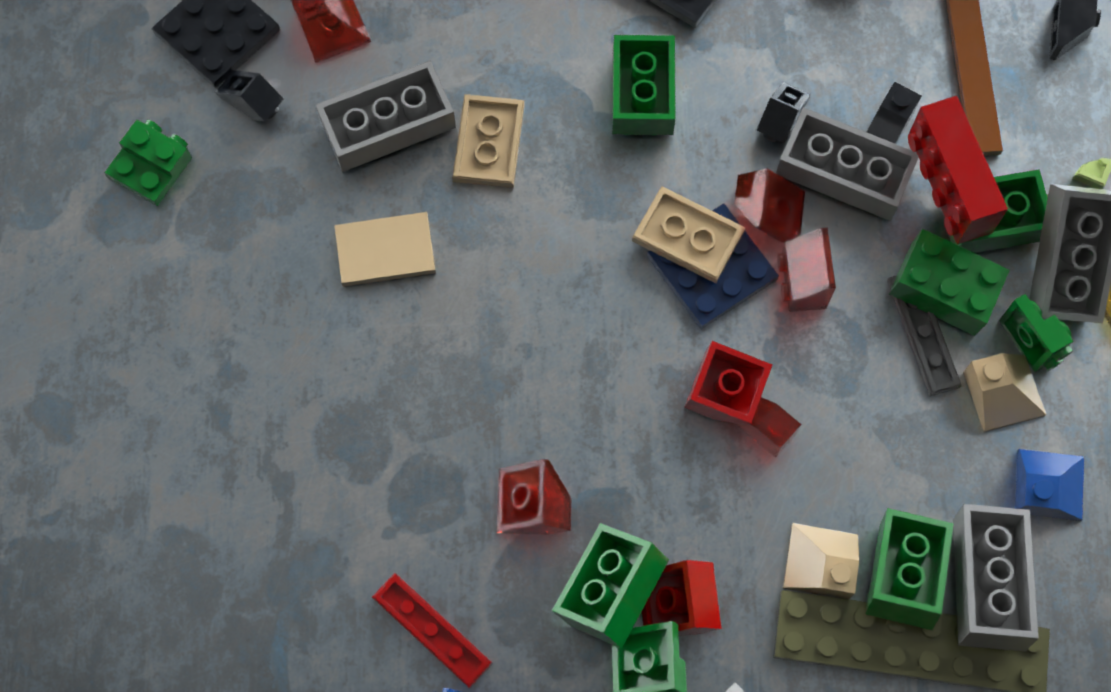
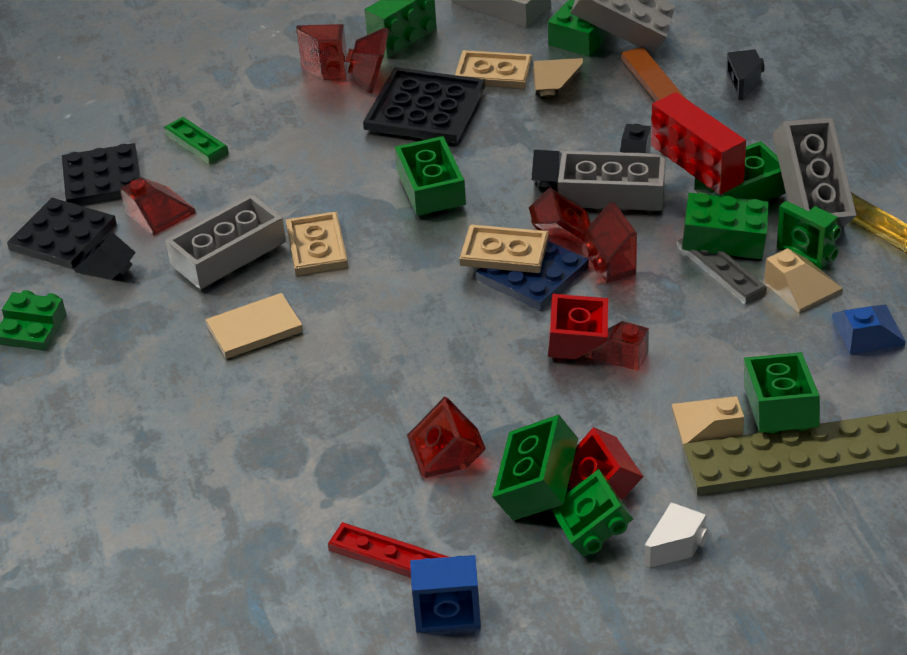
camera: 15 degrees left, 30 degrees down
light grey brick [953,504,1039,652] -> none

